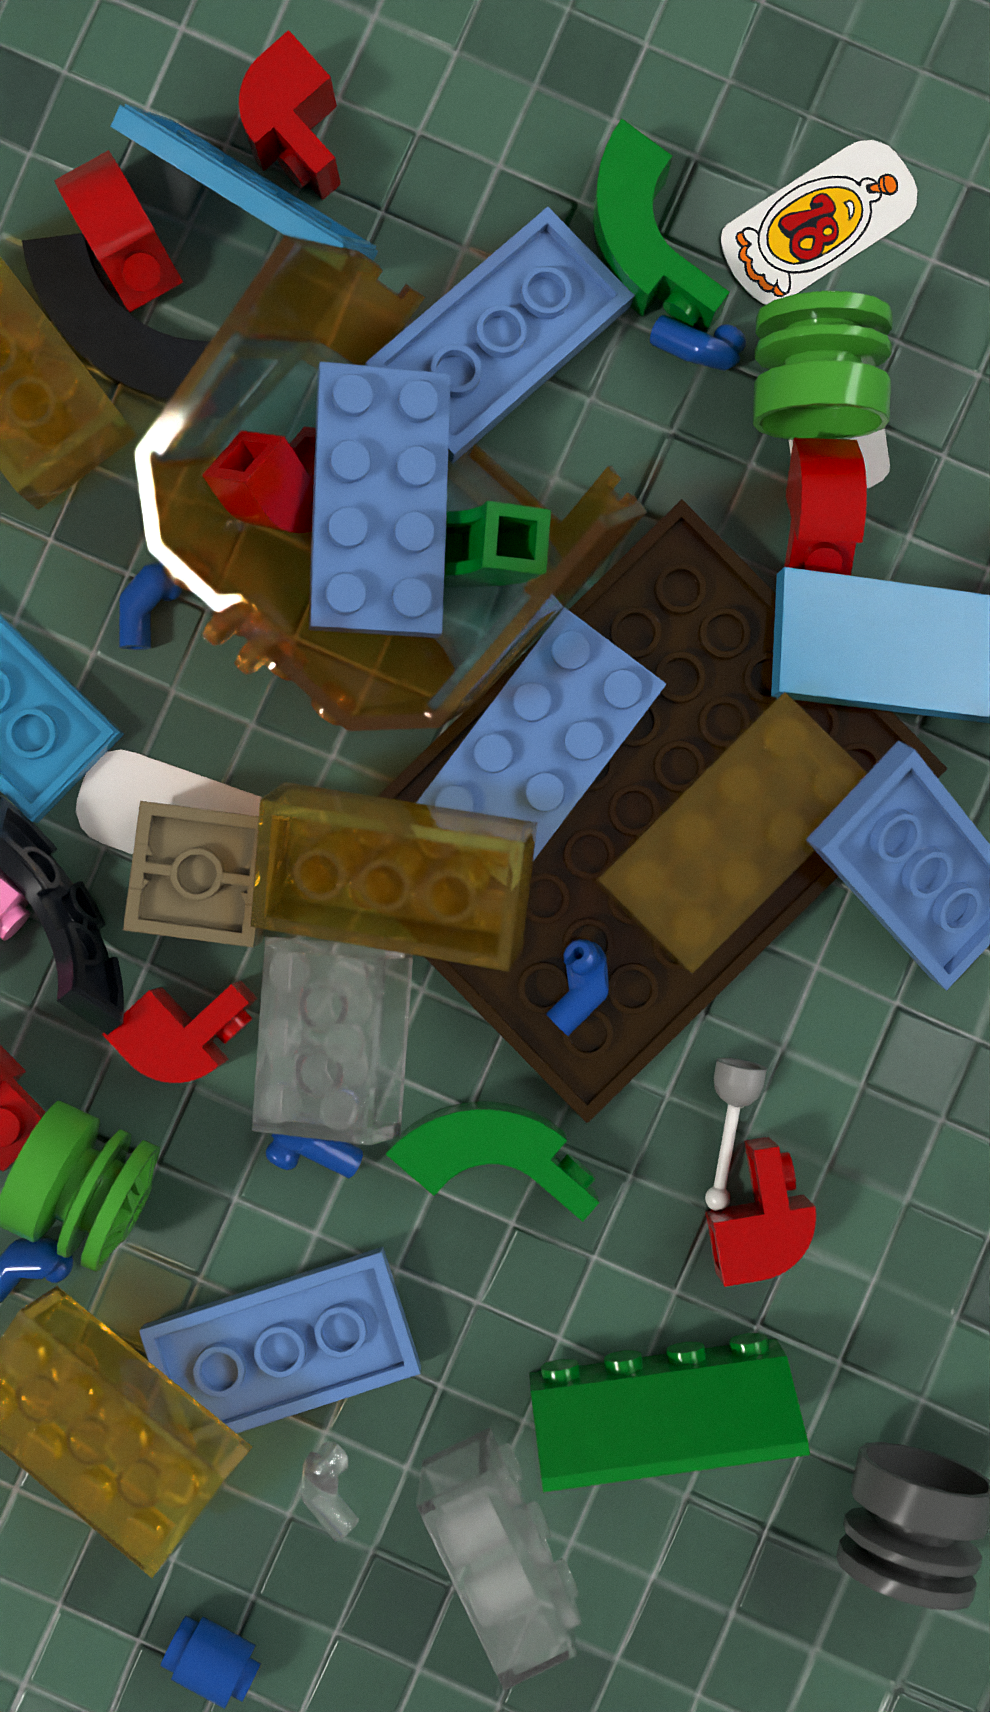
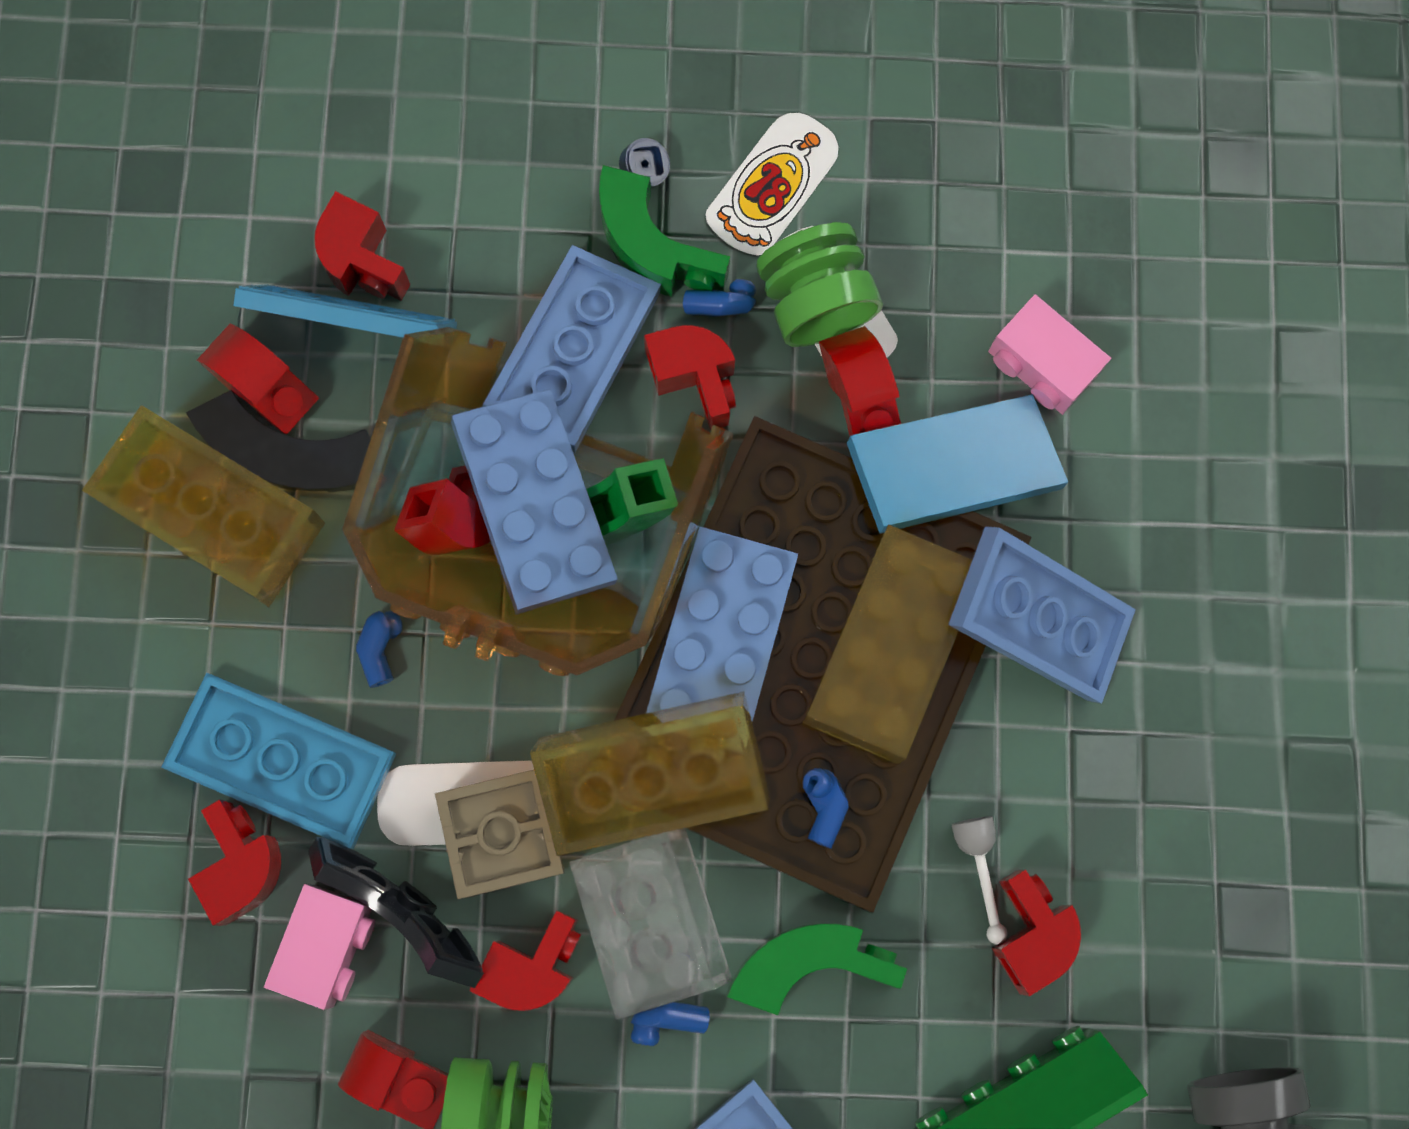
camera: 25 degrees left, 10 degrees down
none -> tile [619,138,670,189]
none -> red brick [644,325,736,431]

